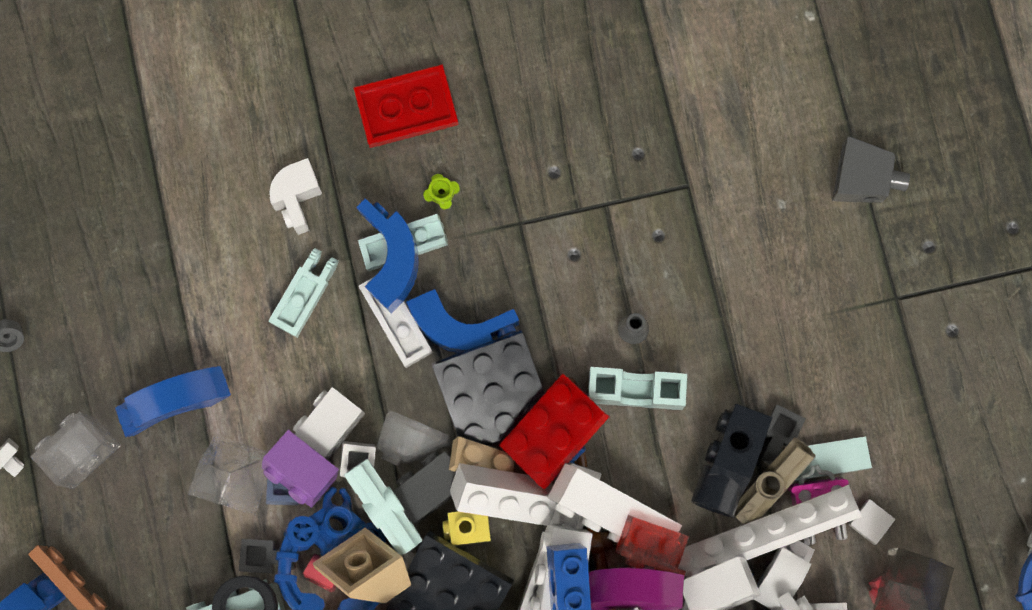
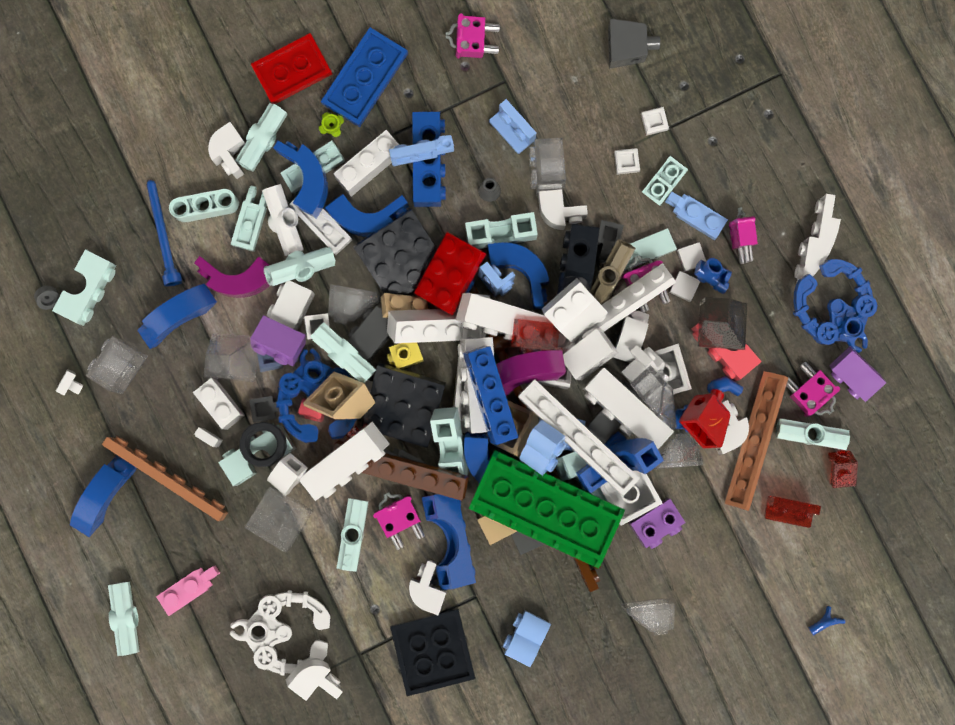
camera: 15 degrees left, 5 degrees up
none -> light aqua arch [52,250,116,326]
none -> blue piece [146,180,182,287]
none -> light aqua beam [169,189,239,222]
none -> white brick [193,378,245,430]
none -> magenta arch [194,256,270,298]
none -> white tile [195,427,223,447]
none -> light aqua piece [235,103,287,172]
none -> white piece [262,184,304,256]
none -> light aqua piece [264,247,335,286]
none -> blue plate [321,27,408,128]
none -> white brick [334,130,399,197]
none -> light blue hinge [389,135,454,166]
none -> blue brick [412,112,446,207]
none -> dark pink piece [446,13,500,59]
none -> light blue bracket [478,262,516,297]
none -> blue arch [488,242,550,310]
none -> light blue bracket [490,99,537,154]
none -> clear brick [529,138,566,196]
none -> white brick [538,189,588,230]
none -> white slope [542,278,608,343]
none -> white tile [614,148,640,175]
none -> white tile [641,107,669,136]
none -> light aqua slope [642,156,688,206]
none -> light blue hinge [665,192,728,240]
none -> white tile [677,242,706,272]
none -> blue plate [694,258,732,294]
none -> dark pink piece [729,208,758,264]

